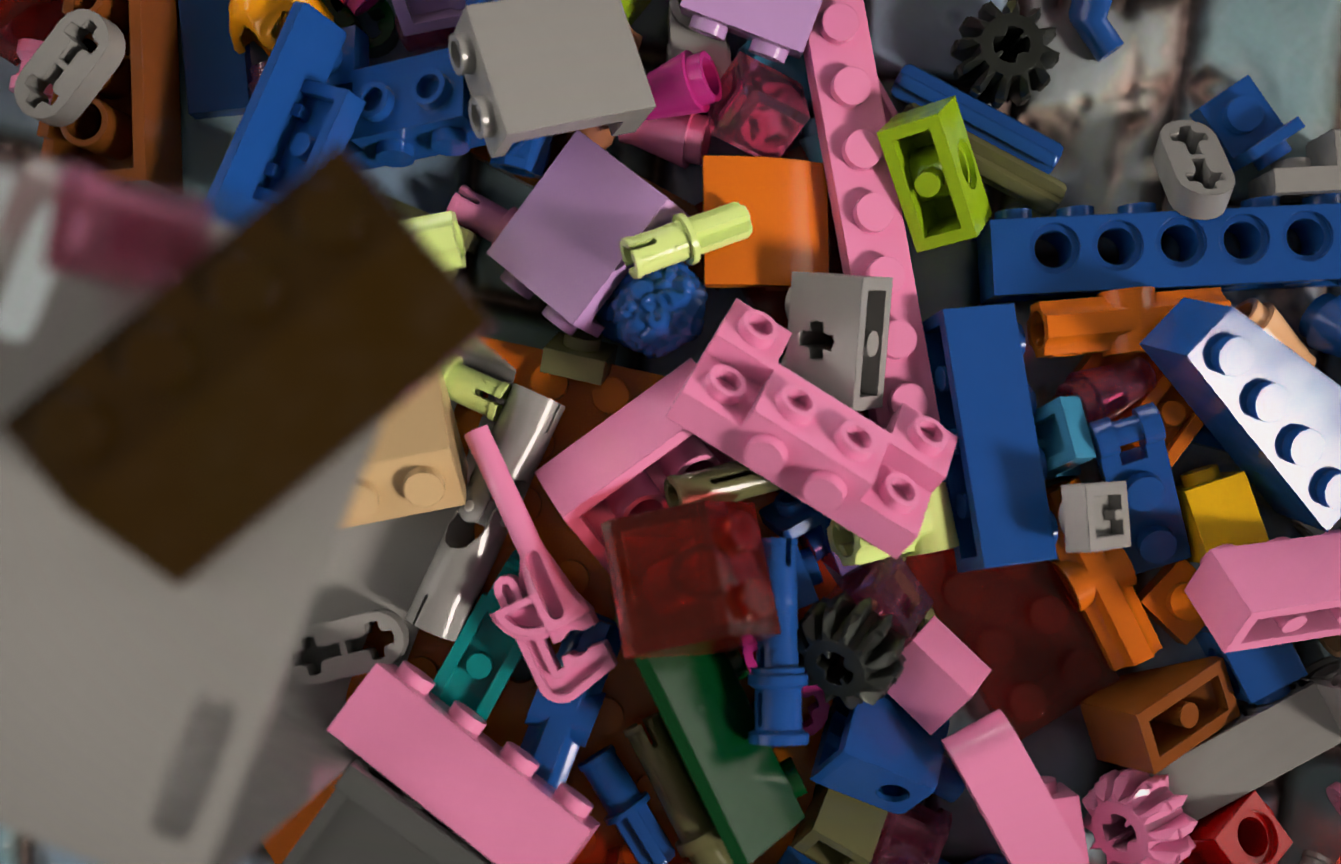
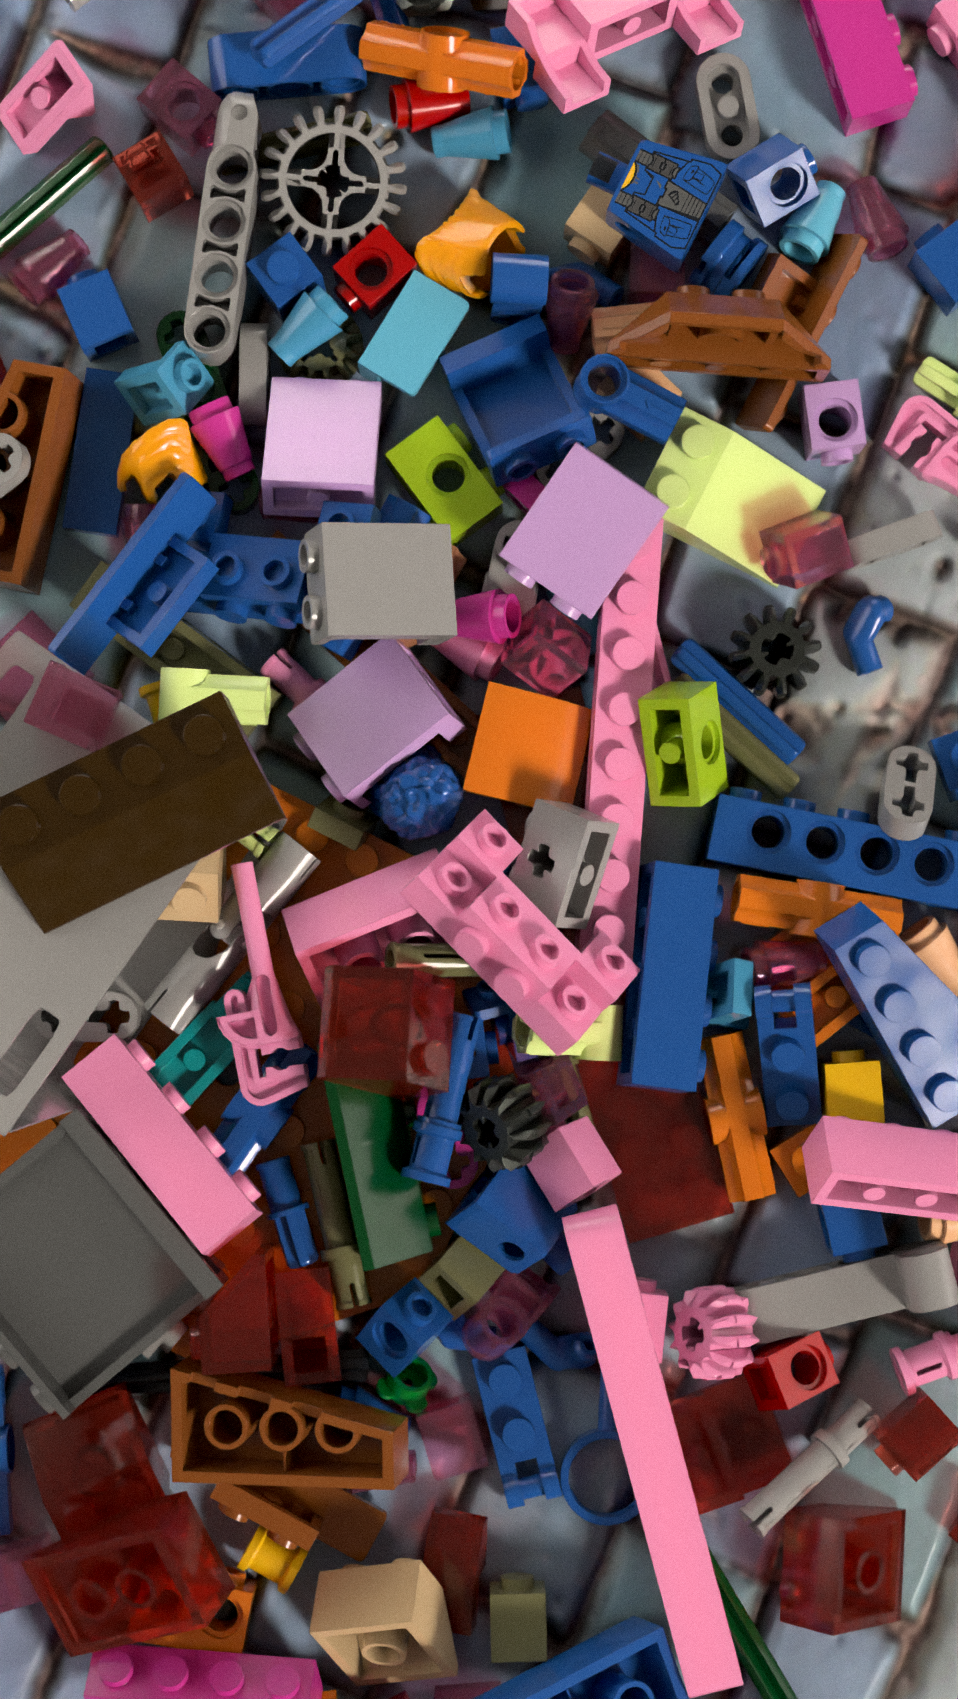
camera: 20 degrees right, 0 degrees up
yellowish green axle [620,202,753,280] -> none
light grey bracket [1059,481,1131,553] -> none
dark orange slope [1079,656,1240,775] -> none

